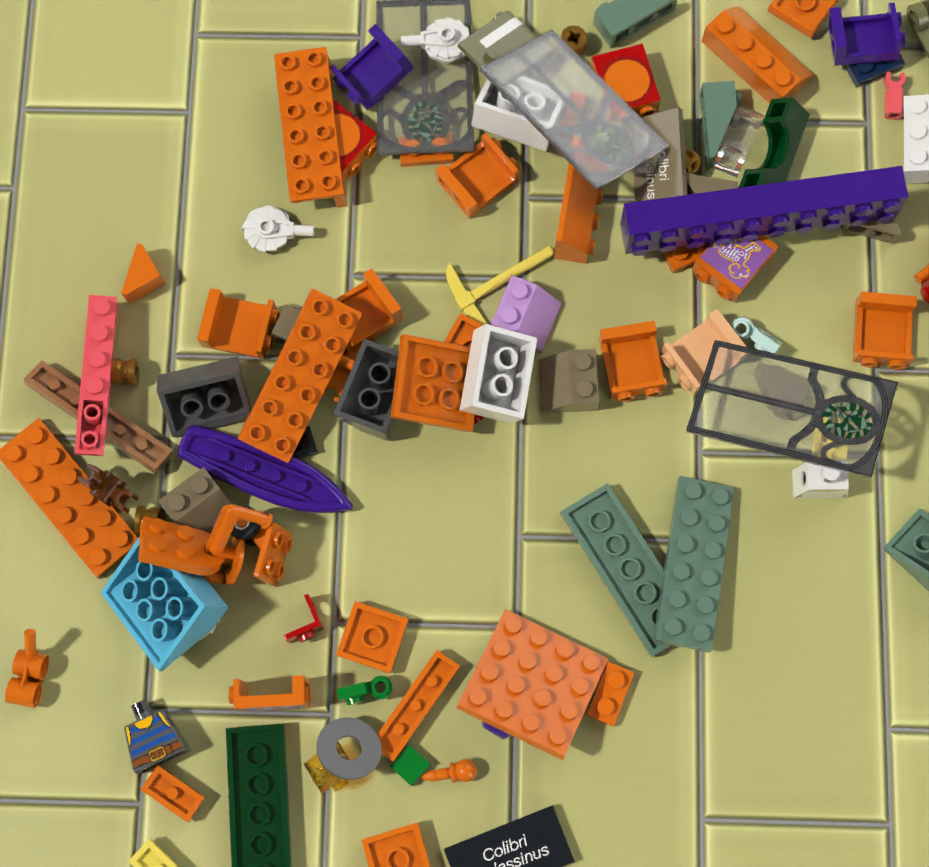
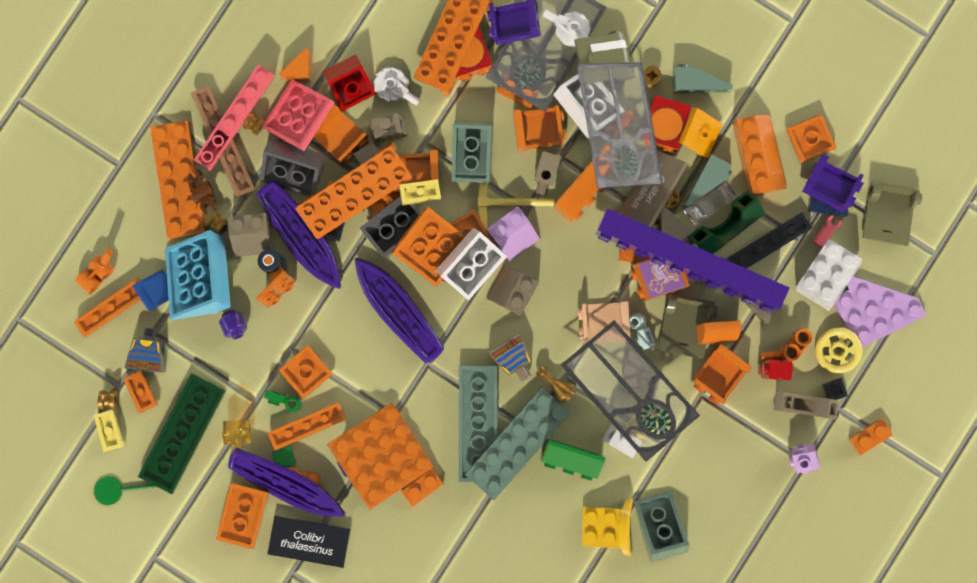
camera: 25 degrees right, 10 degrees up
orange plate [138,504,273,585] -> none
orange panel [228,675,311,712] -> none
red bracket [283,594,324,643] -> none
dark grey gear [316,717,382,780] -> none
orange panel [599,320,667,402] -> none
none -> orange plate [74,278,141,338]
none -> pearl gold wheel [98,390,118,409]
none -> blue piece [132,270,169,312]
none -> dark purple head [219,310,247,340]
none -> dark purple piece [228,448,346,516]
none -> coral plate [262,79,335,151]
none -> red slope [322,54,376,111]
none -> dark purple piece [355,257,444,363]
none -> dark tan torso [369,113,408,144]
none -> light yellow plate [399,179,441,205]
none -> sand green slope [452,121,492,183]
none -> torso [488,333,532,382]
none -> dark tan torso [534,151,561,196]
none -> pearl gold piece [535,365,576,403]
none -> green slope [541,438,606,481]
none -> yellow piece [582,498,633,556]
none -> olive door [658,293,718,359]
none -> light orange plate [678,107,723,159]
none -> orange brick [696,320,741,345]
none -> black plate [725,212,812,269]

